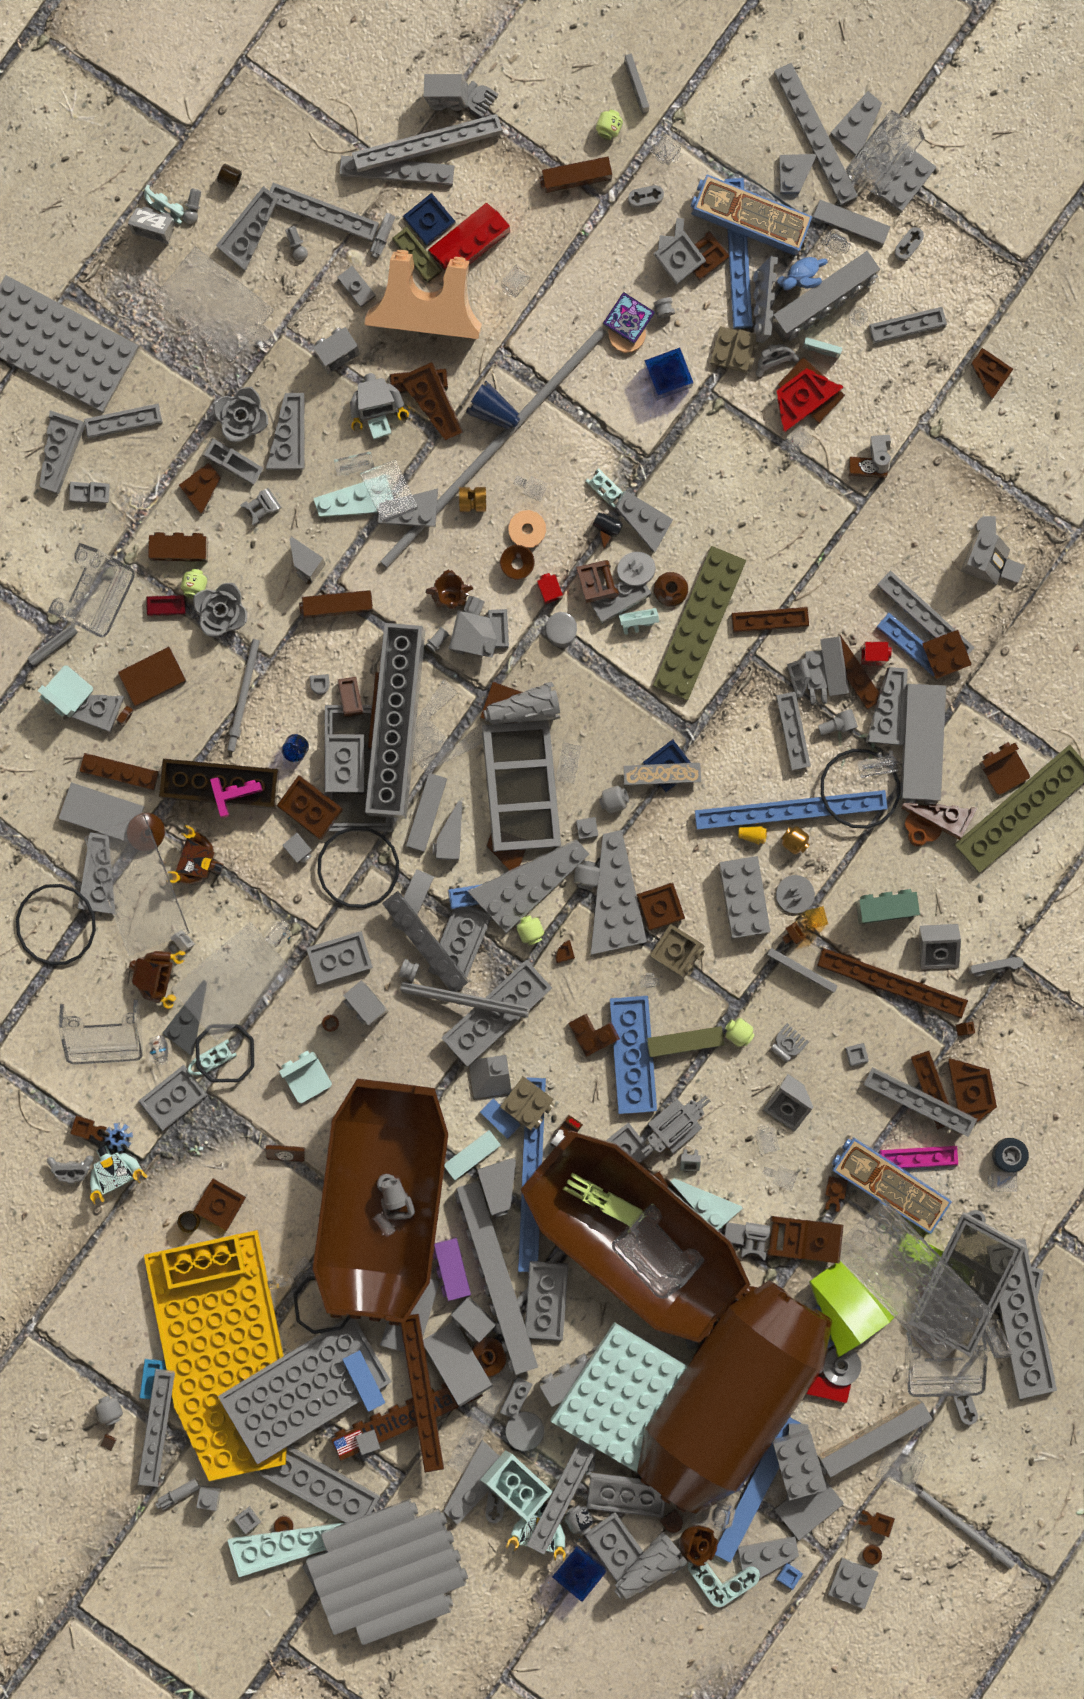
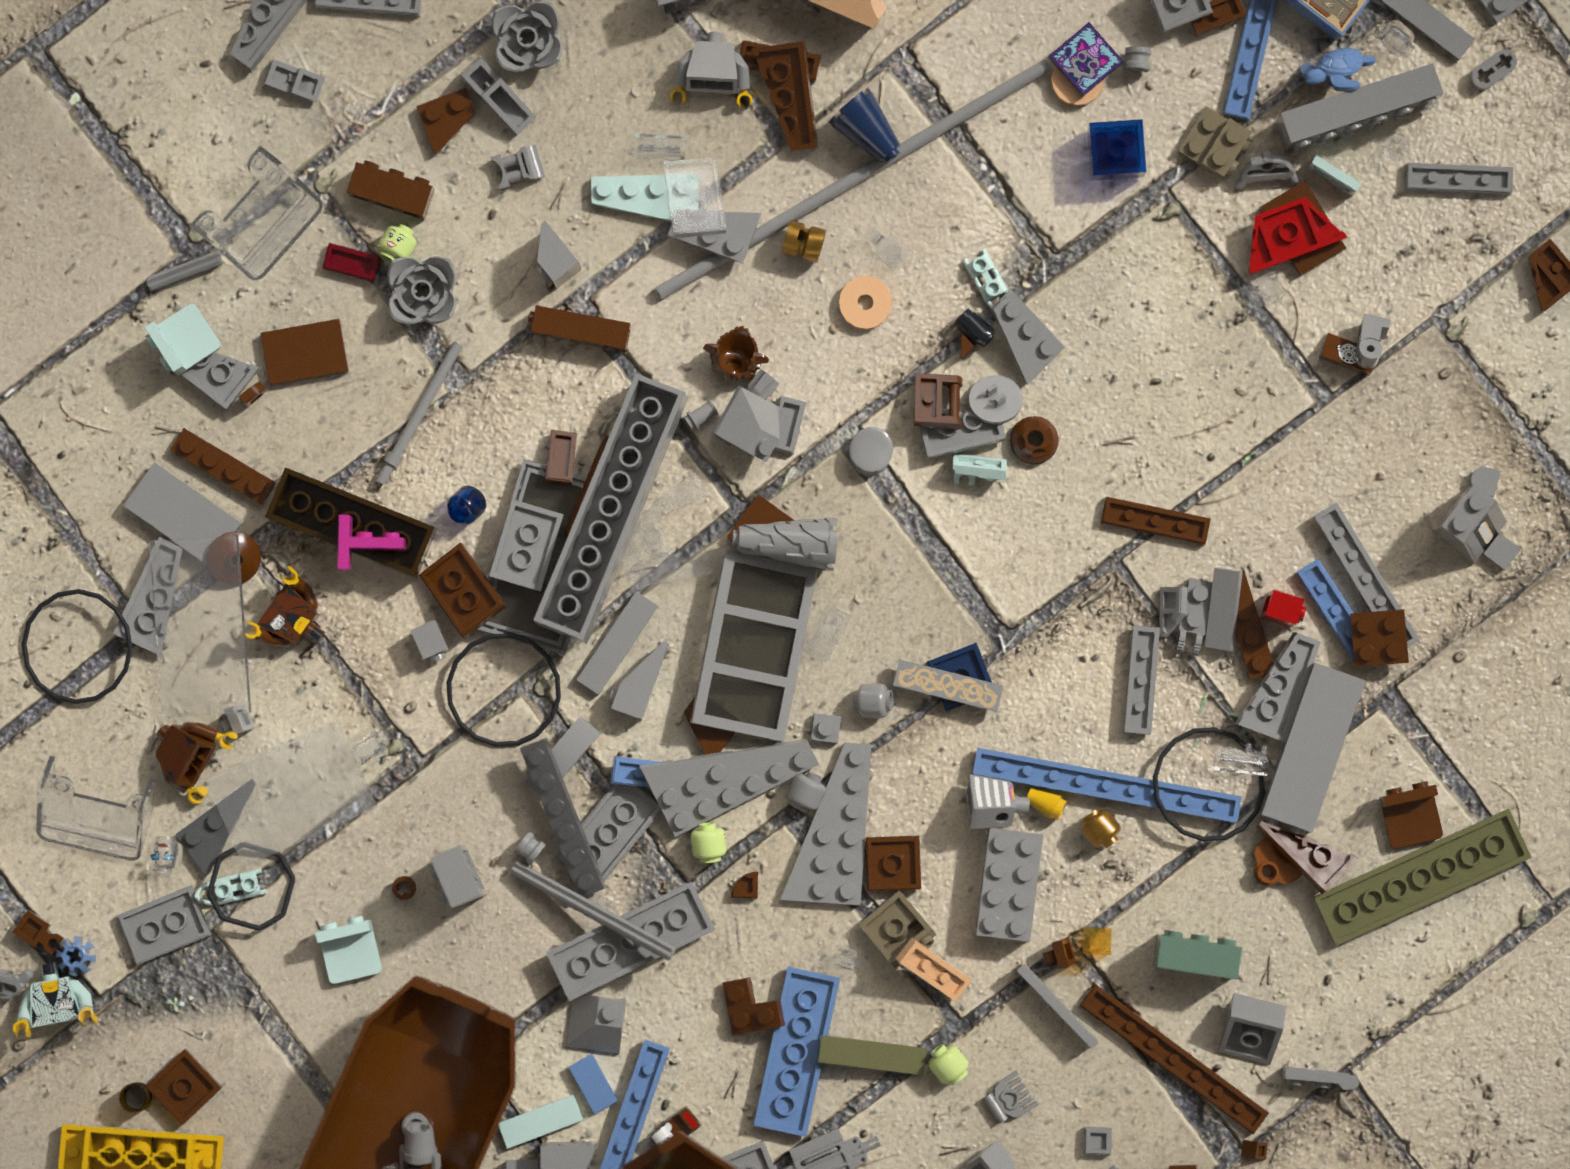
camera: 20 degrees right, 0 degrees up
light grey wing [266,393,305,470] -> none
reddish brown slope [266,1145,306,1162] -> none
light grey plate [306,931,373,985] -> none
light grey tile [310,674,330,695] -> none
light aqua plate [368,415,392,440] -> none
reddish brown piece [500,545,535,580] -> none
dark tan plate [500,1076,555,1130] -> none
red brick [537,573,563,604] -> none
olive plate [653,546,747,701] -> none
light grey wing [753,256,778,343] -> none
light grey piece [776,875,815,913] -> none
light grey pin [818,709,858,736] -> none
none -> light nougat plate [895,938,972,1002]
none -> light grey torso [965,775,1030,829]

